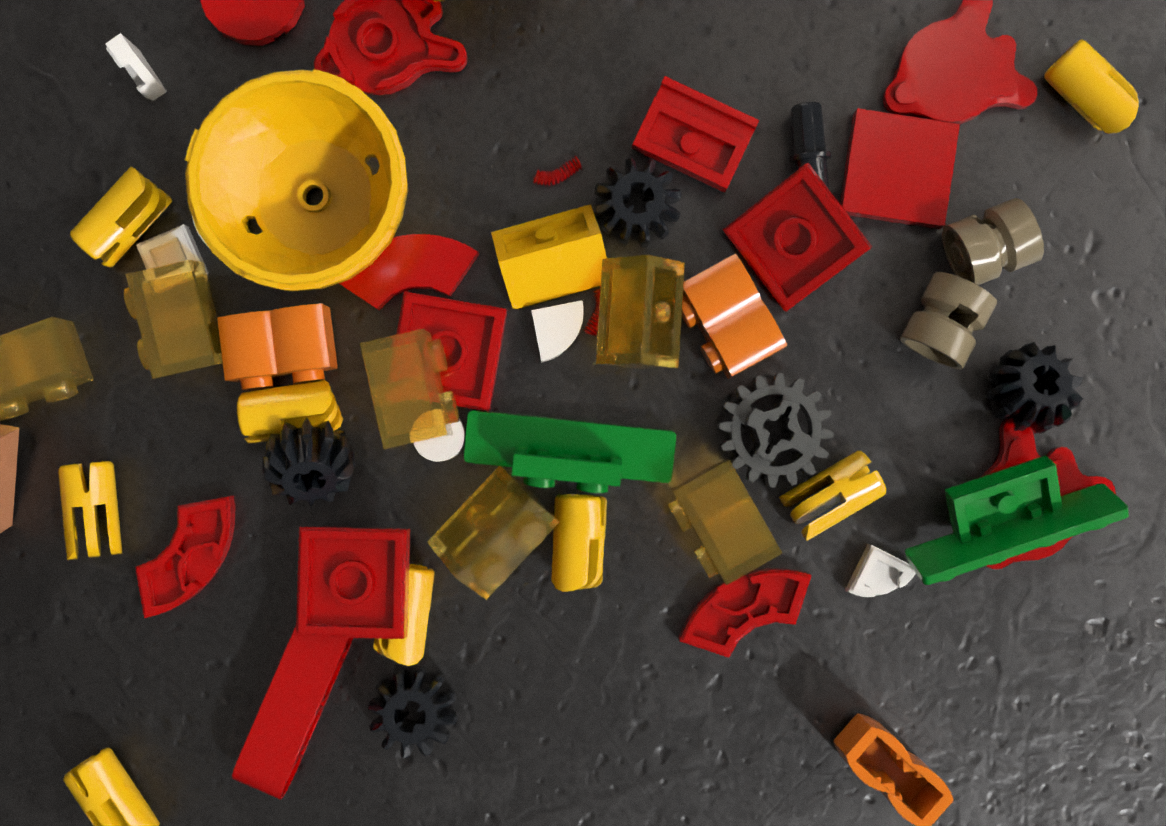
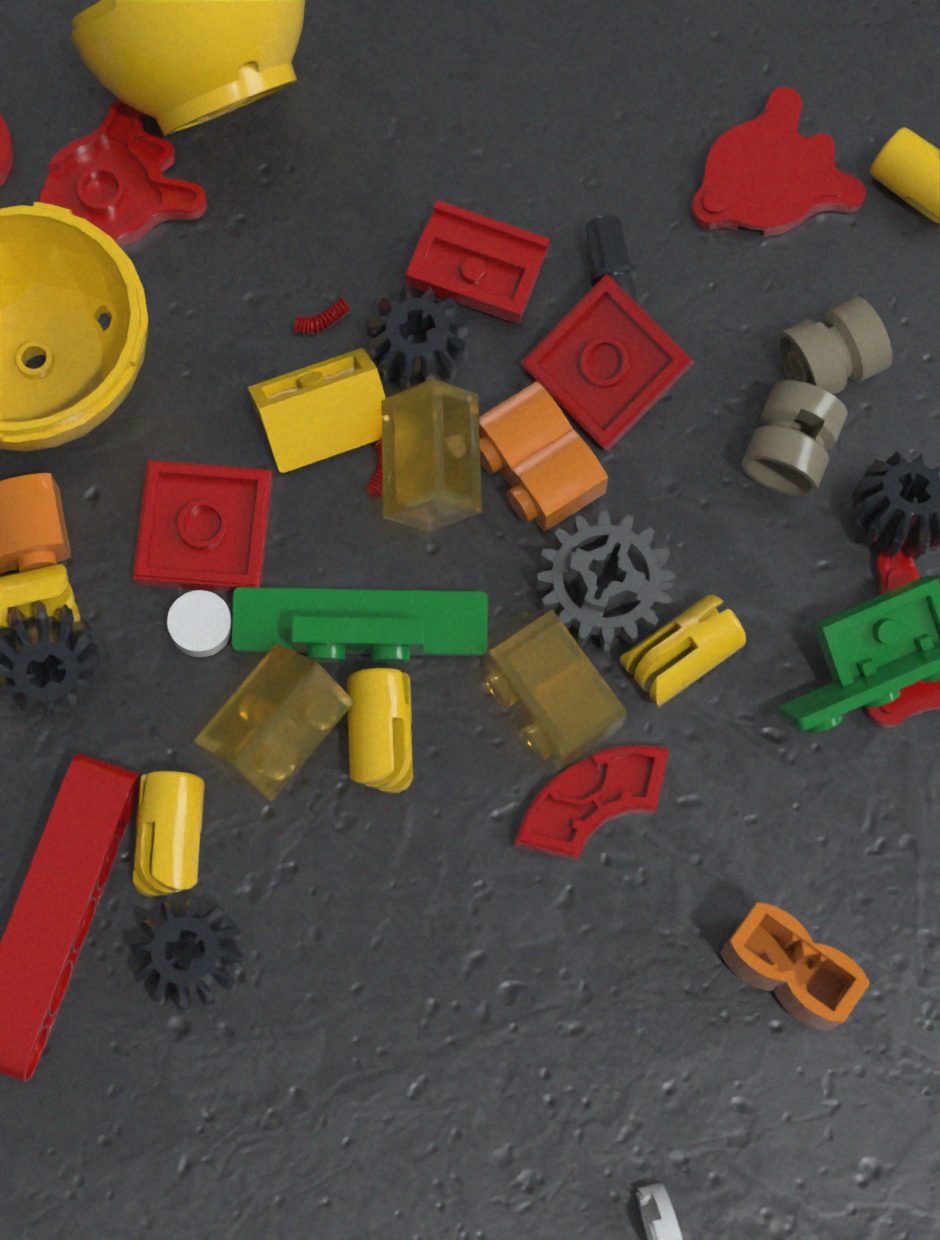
camera: 15 degrees left, 15 degrees down
red tile [296,526,410,639] -> none
red tile [339,234,479,310] -> none
clear yellow brick [360,329,459,449] -> none
white tile [531,300,583,362] -> none
red tile [840,108,960,229] -> none
white tile [845,544,916,597] -> none

